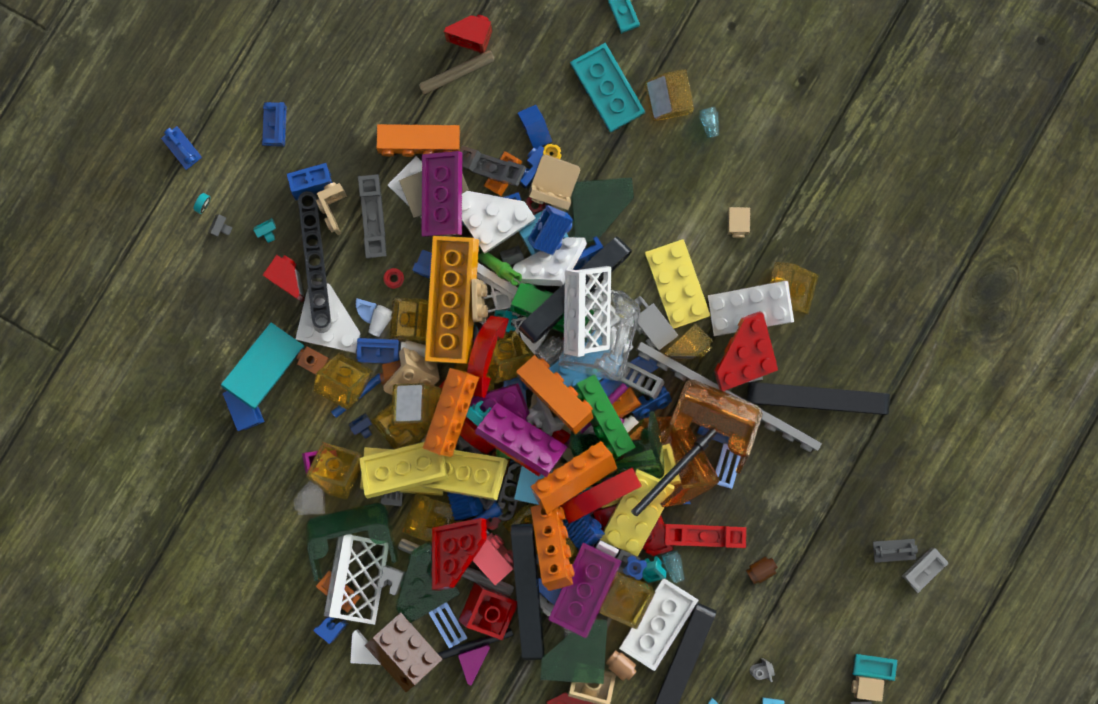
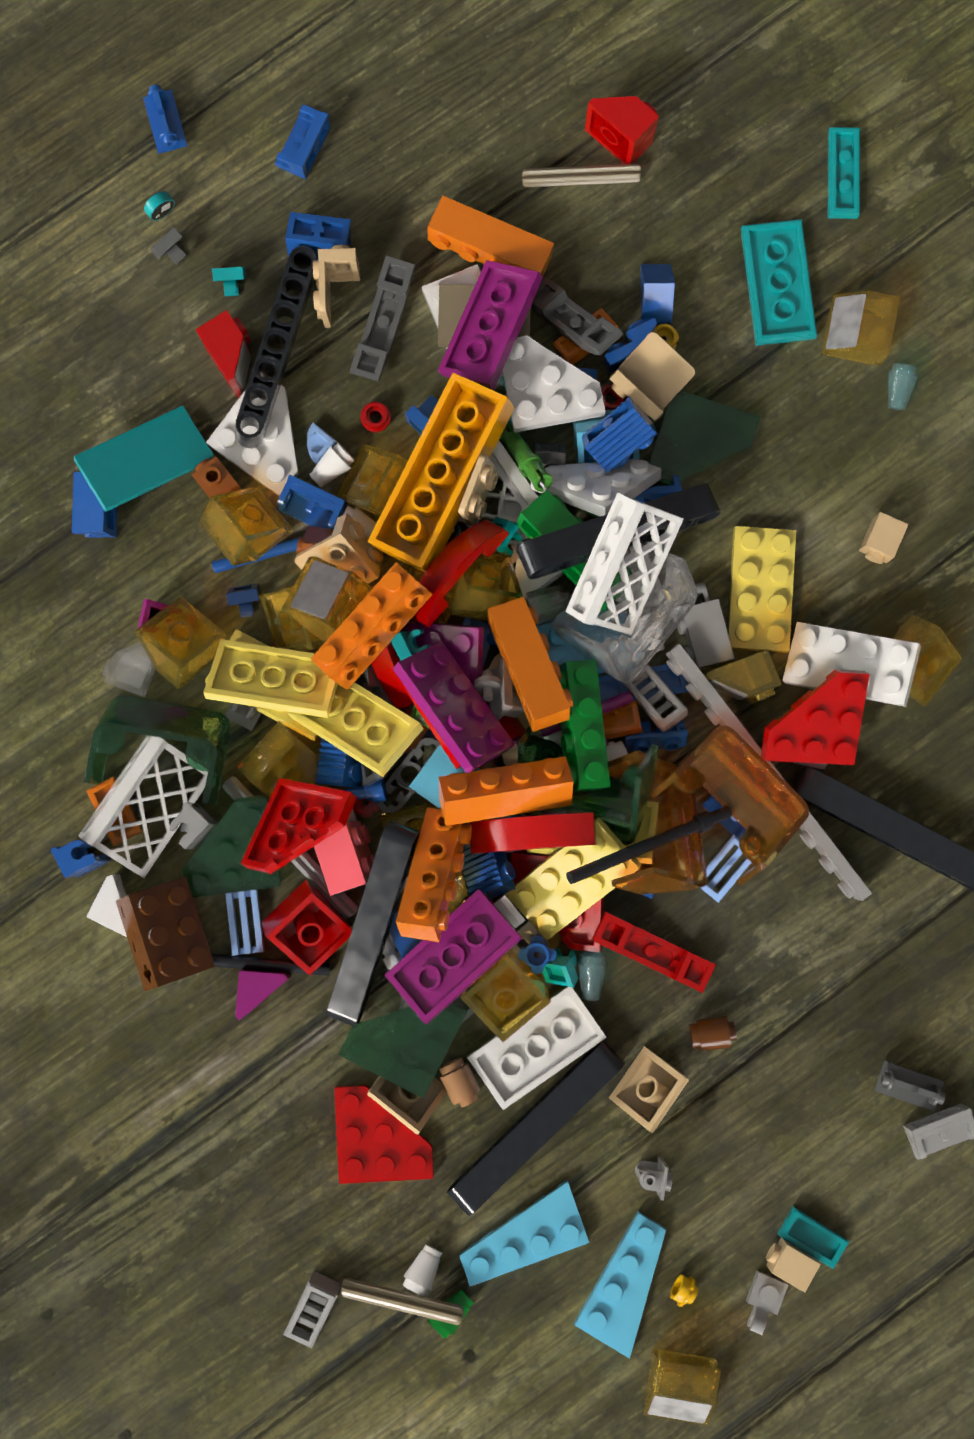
camera: 20 degrees right, 0 degrees up
none -> tan slope [609,1046,689,1133]

